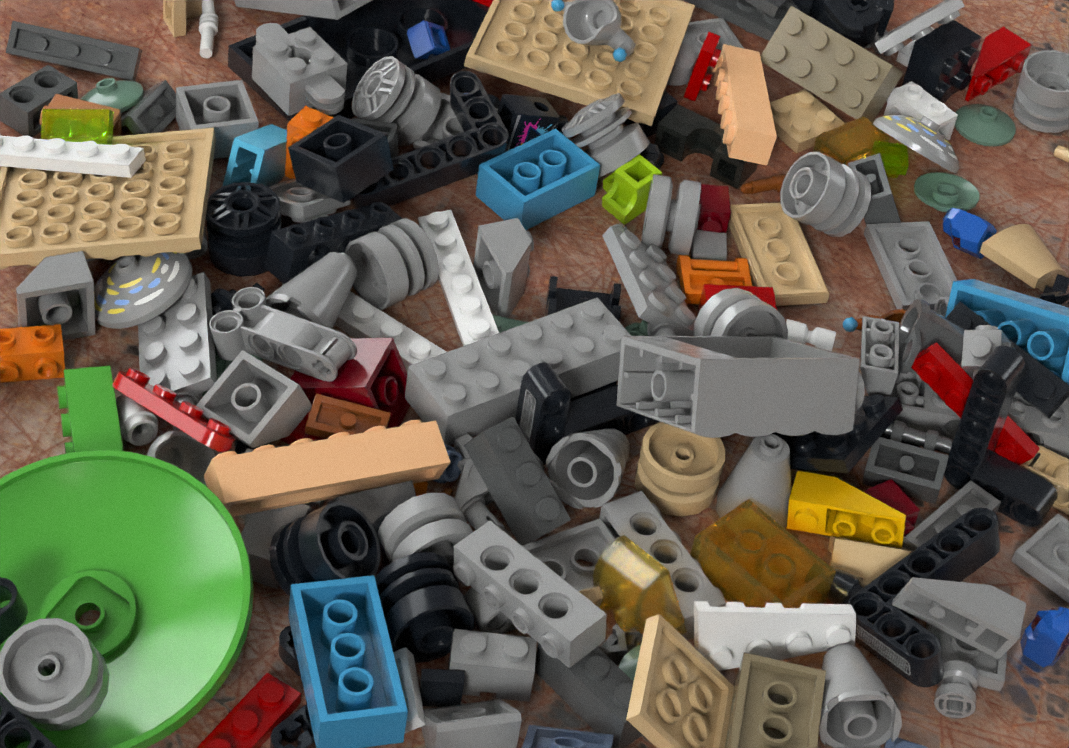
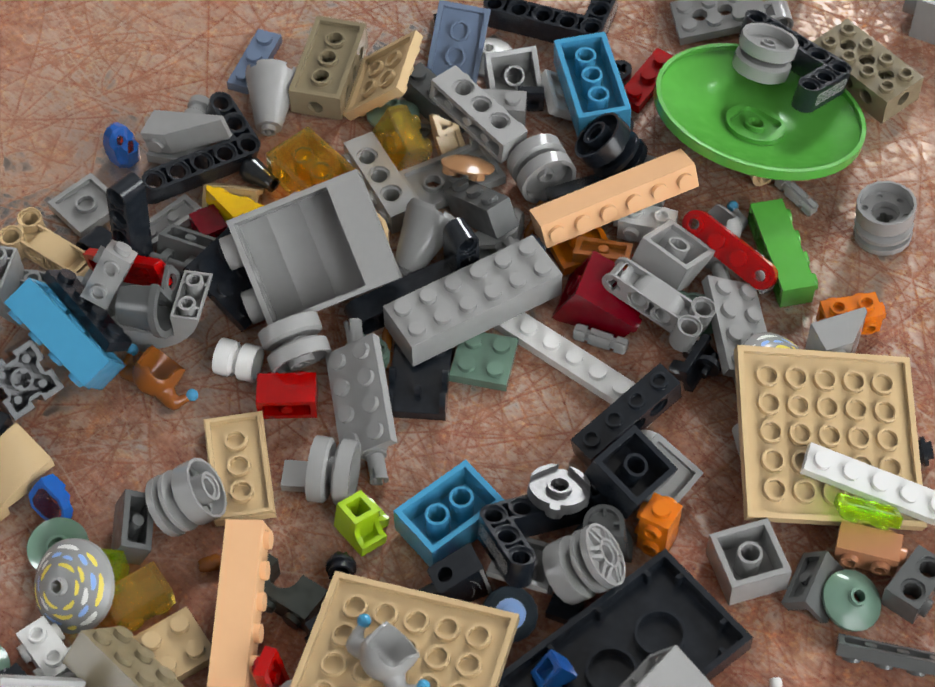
camera: 170 degrees left, 10 degrees up
black wheel [206,182,282,277] -> none
medium azure slope [222,124,287,187] -> none
light grey brick [252,23,347,116] -> none
light grey cone [266,252,357,329] -> none
light grey wheel [345,218,439,310] -> none
black wheel [375,552,475,663] -> none
white plate [418,209,499,346] -> none
light grey slope [473,218,534,318] -> none
light grey wheel [561,93,650,178] -> none
orange plate [676,255,752,305] -> none
white wing [694,601,856,671] -> none
dark red brick [697,184,731,233] -> none
light grey hinge [864,221,960,317] -> none
none -> medium nougat dish [441,154,495,182]
none -> flat silver plate [527,464,590,519]

